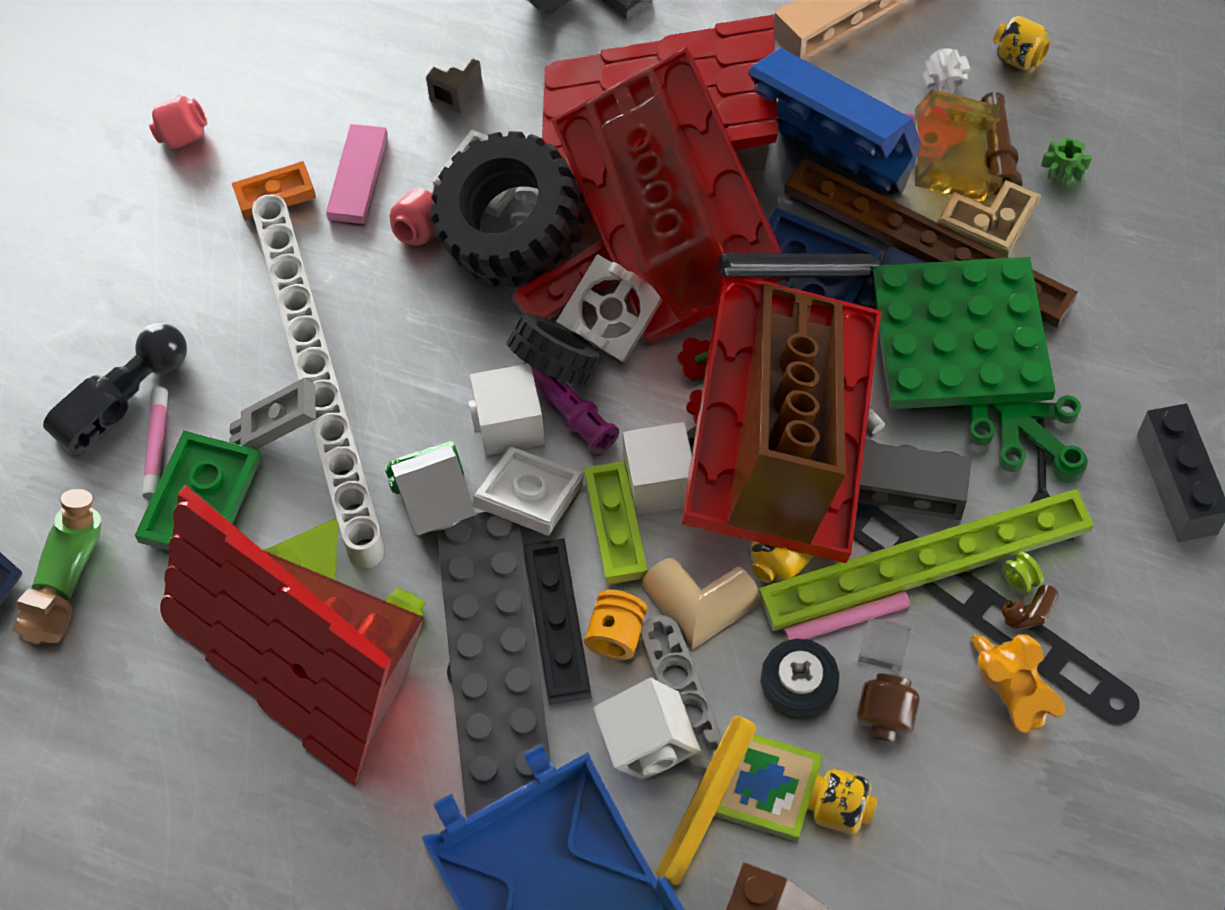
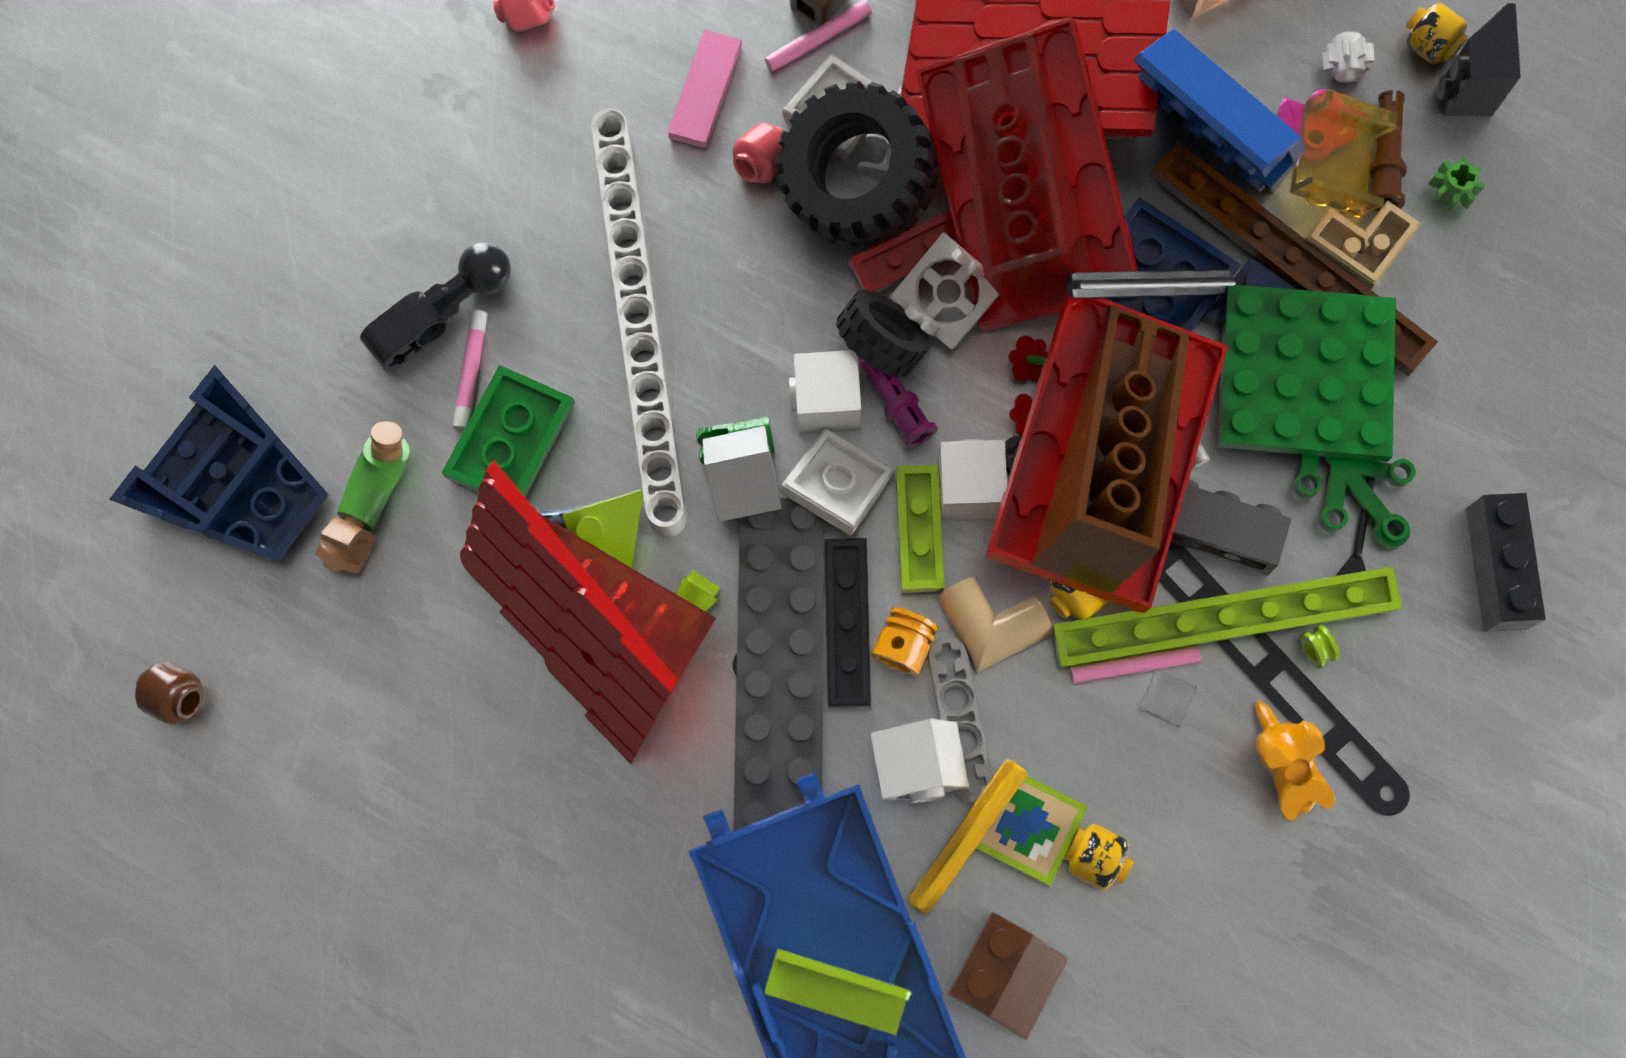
camera: 10 degrees right, 15 degrees up
light grey hinge [229,378,315,449] -> none
orange plate [231,161,316,220] -> none
black wheel [760,638,840,718] -> none
reddish brown head [857,673,920,742] -> none
reddish brown arm [1002,585,1059,630] -> none
none -> bright pink bar [765,0,872,72]
none -> black slope [1437,3,1521,117]

